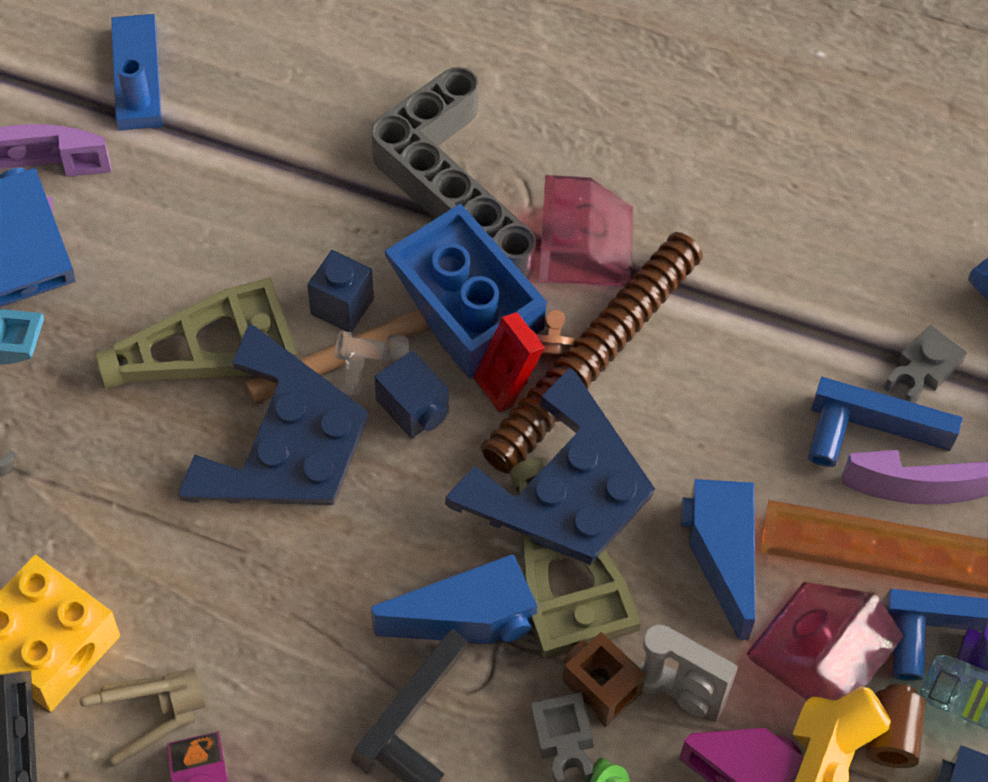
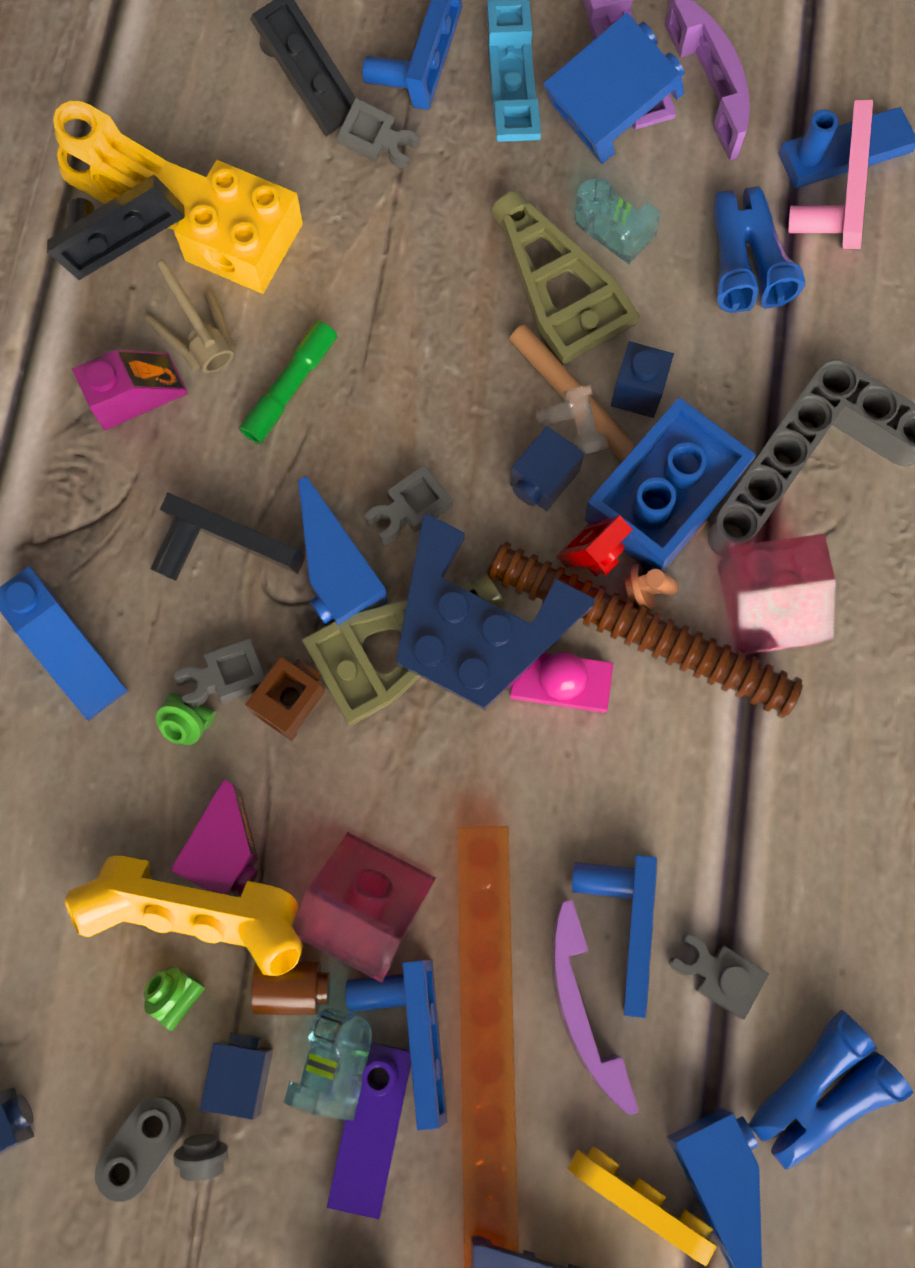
camera: 80 degrees right, 15 degrees up
dark blue wing [178,324,368,505] -> none
light grey plate [639,625,738,722] -> none
blue slope [681,479,755,640] -> none
none -> green piece [238,321,338,445]
none -> dark grey plate [365,465,453,545]
none -> dark pink tile [510,652,614,713]
none -> clear light blue leg [574,178,661,264]
none -> blue piece [714,186,806,313]
none -> bright pink piece [789,100,873,249]

